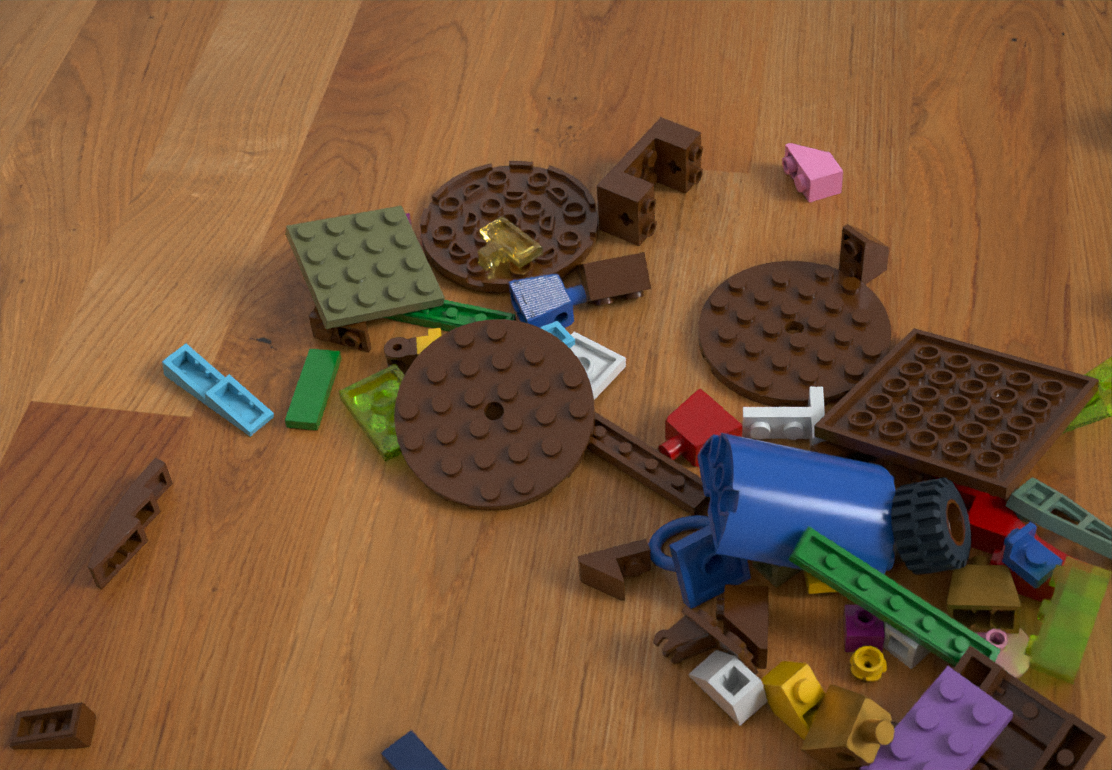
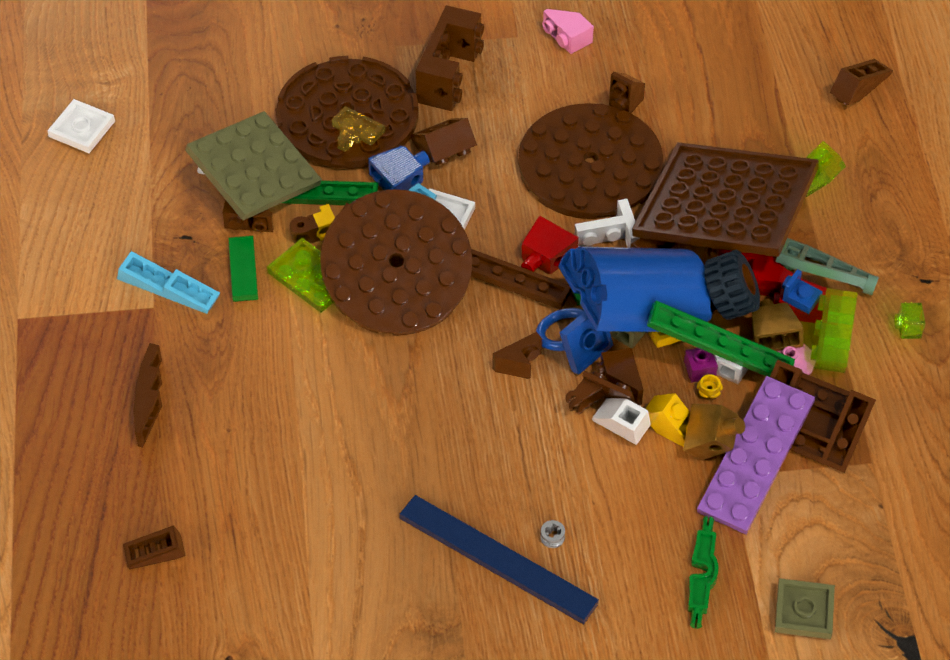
camera: 20 degrees left, 5 degrees up
none -> white plate [48,99,115,153]

